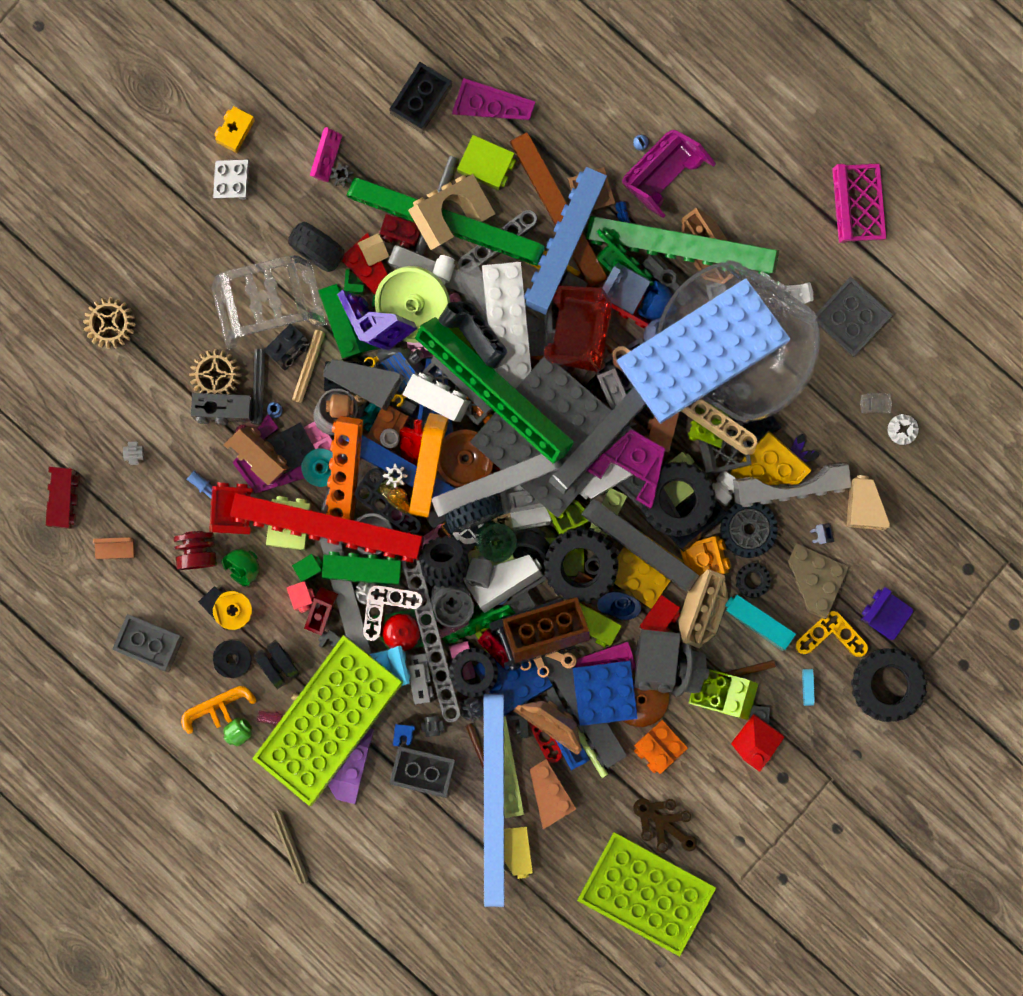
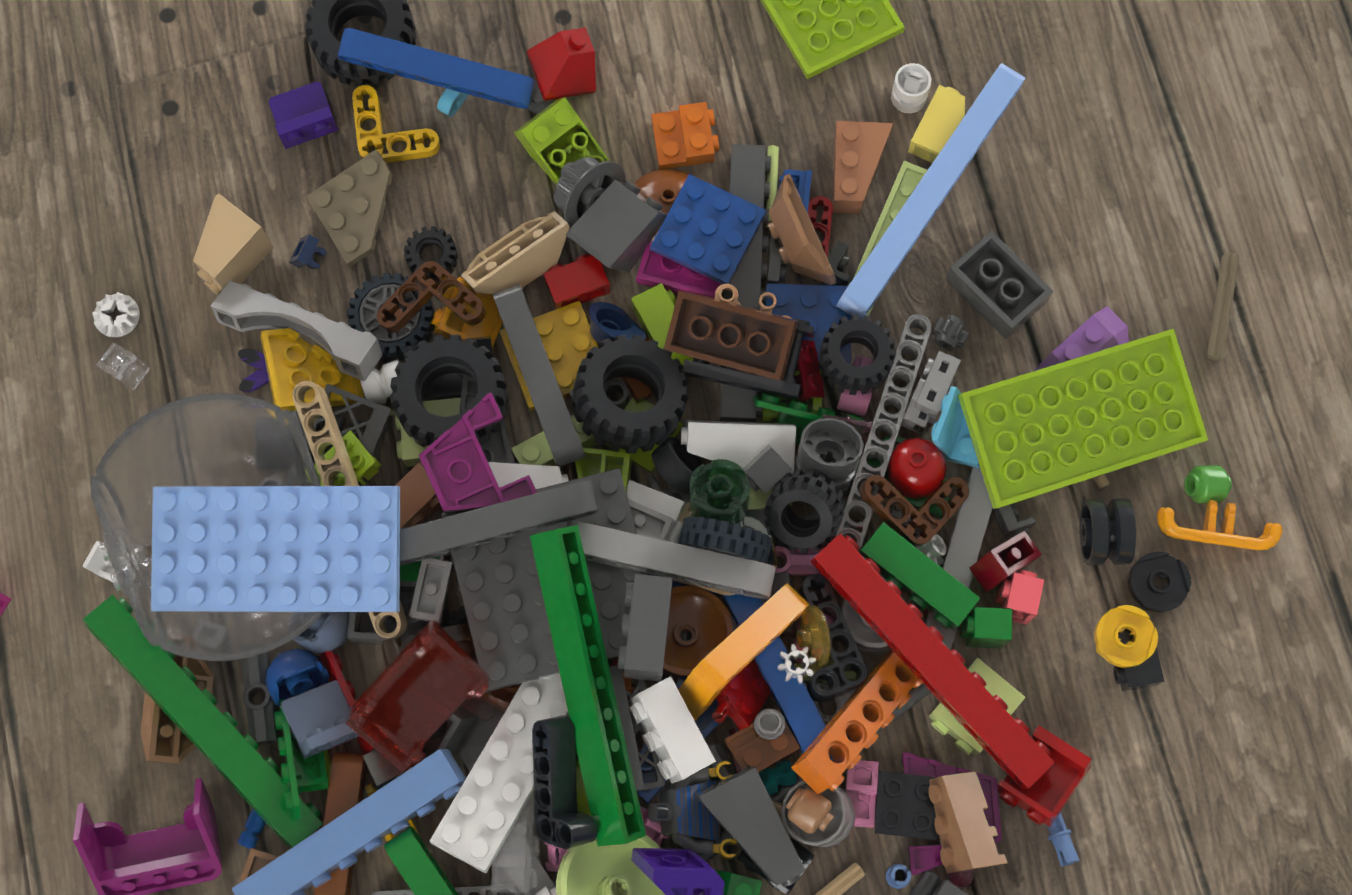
camera: 145 degrees left, 10 degrees down
nougat panel [93,537,135,559] -> none
dark grey piece [112,614,184,672] -> none
dark red wheel [173,531,217,570] -> none
green cylinder [221,549,259,587] -> none
clear pink pin [257,710,282,727] -> none
teal dish [301,448,333,487] -> none
blue hinge [393,724,416,746] -> none
dark grey gear [460,696,483,722] -> none
reddish brown bar [465,723,484,770] -> none
dark brown plant [633,798,697,853] -> none
reddish brown bar [718,660,776,679] -> none
teal slope [724,595,796,651] -> none
dark grey plate [811,276,892,357] -> none
none -> blue beam [337,28,535,109]
none -> reddish brown beam [377,261,486,332]
none -> dark grey brick [618,574,672,681]
none -> white wheel [891,63,932,114]

